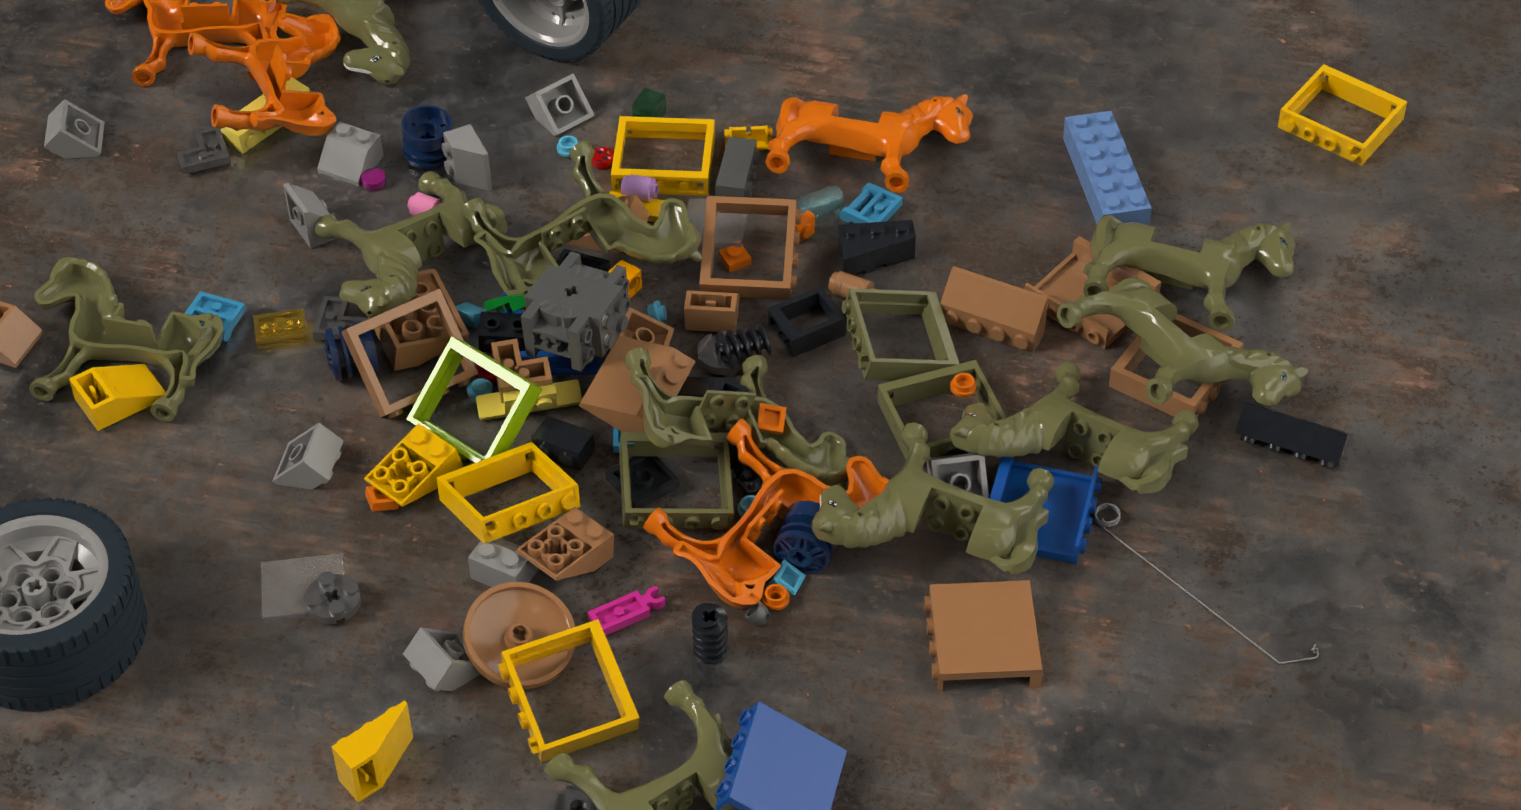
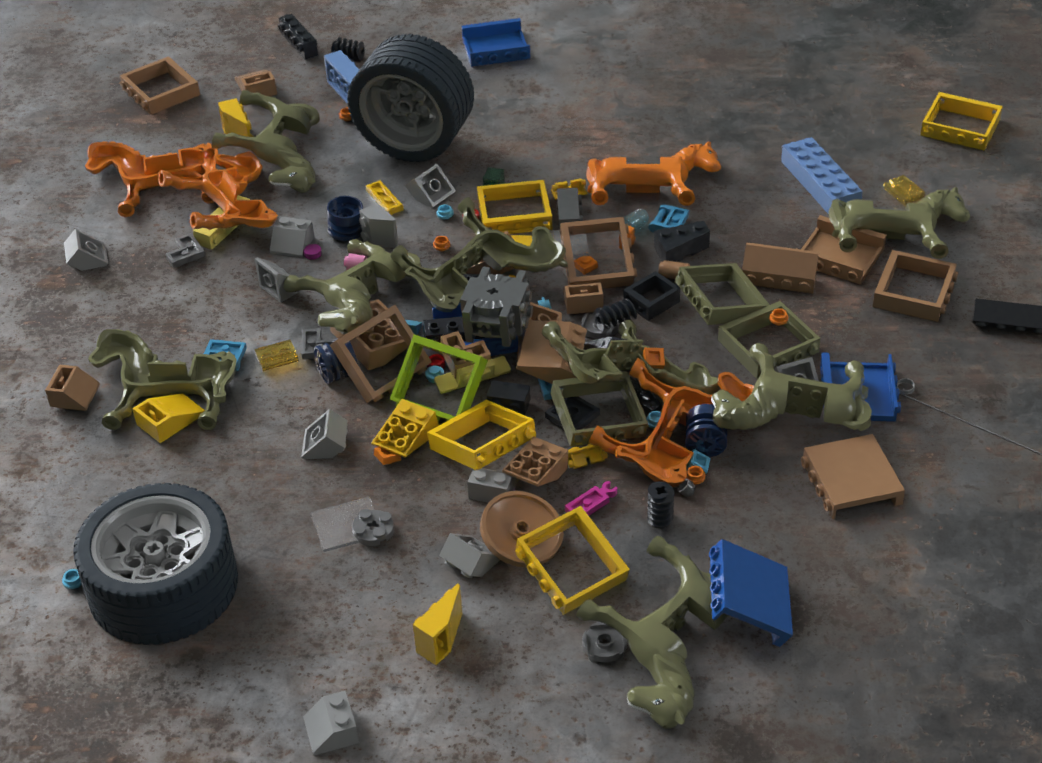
camera: 10 degrees left, 5 degrees down
green slope [483,293,526,313] -> none
lavender brick [621,174,659,202] -> none
olive animal [949,361,1199,494] -> none
olive animal [1057,278,1308,406] -> none
none -> yellow tile [366,180,404,215]
none -> orange plate [433,236,450,251]
none -> yellow hinge [568,443,608,469]
none -> clear yellow plate [883,175,925,205]

